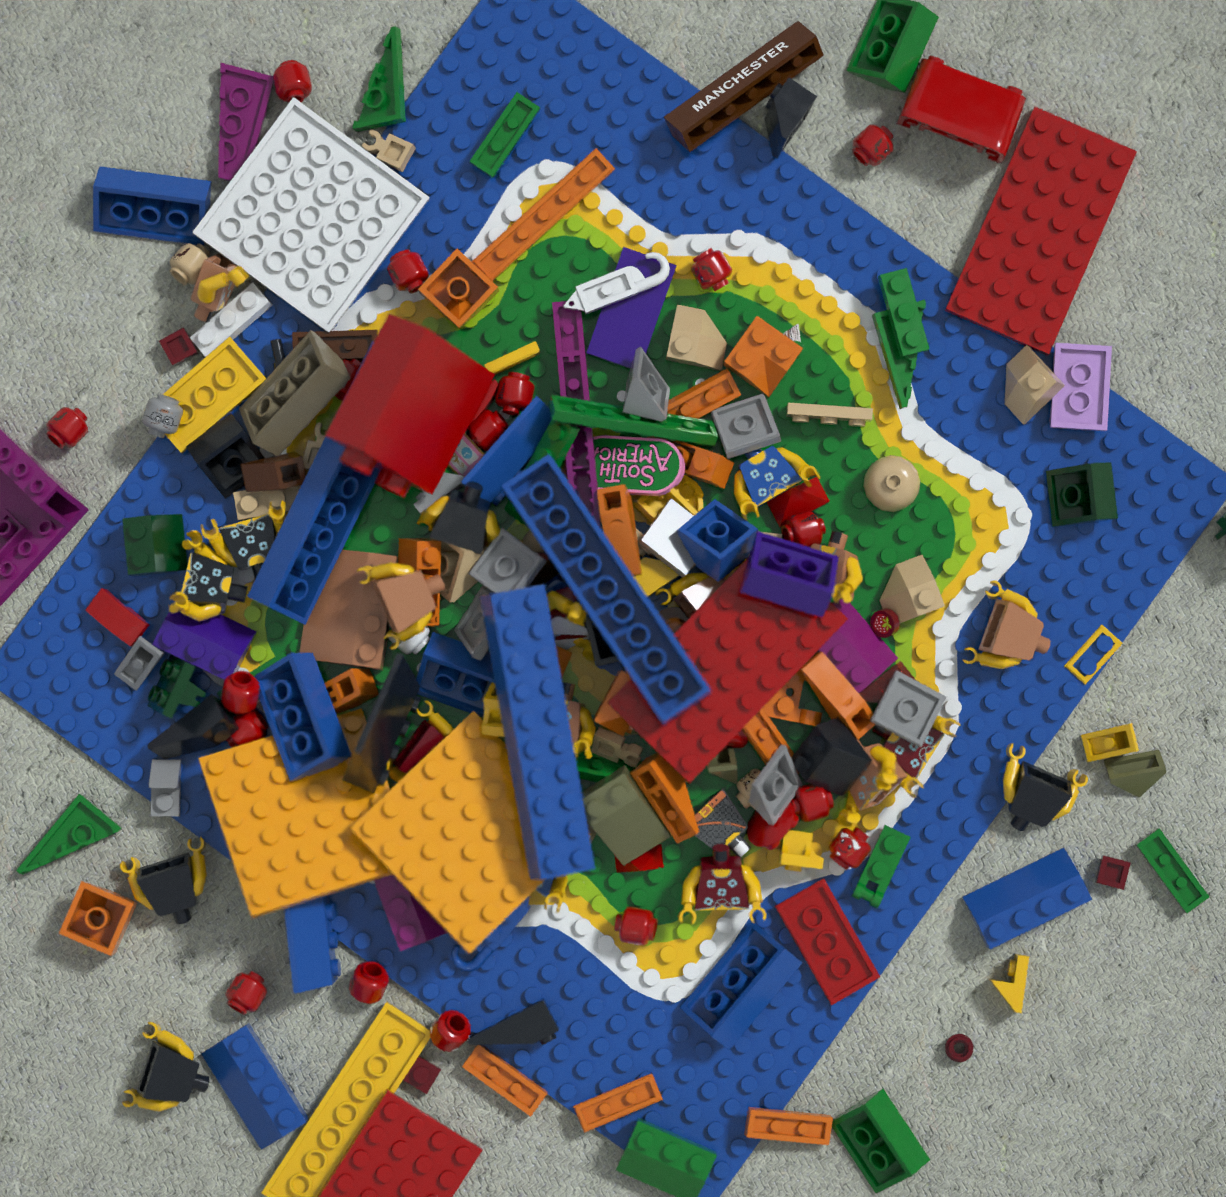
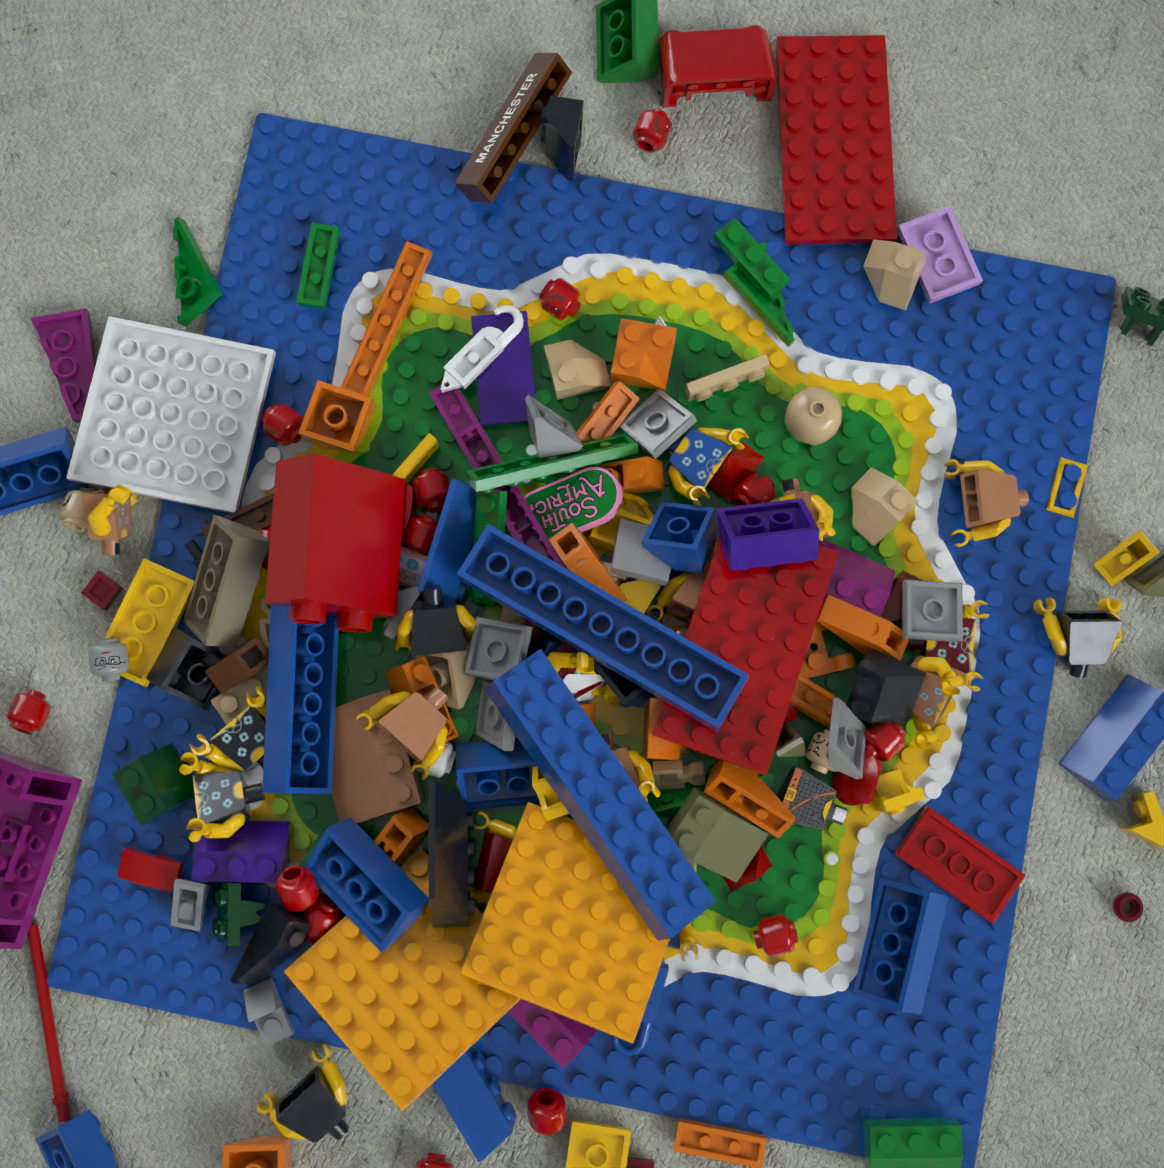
camera: 25 degrees left, 5 degrees down
green wing [16,794,122,875] -> none
white plate [190,283,272,357] -> none
red head [273,60,312,102] -> none
tan plate [362,130,416,172] -> none
red head [430,1010,471,1052] -> none
black slope [467,998,559,1045] -> none
orange tile [573,1073,663,1133] -> none
torso [678,844,767,925] -> none
orange plate [744,1107,833,1145] -> none
red head [829,827,871,870] -> none
green slope [832,1089,930,1193] -> none
green plate [851,825,911,909] -> none
dark red tile [870,608,900,638] -> none
dark green slope [1046,462,1118,527] -> none

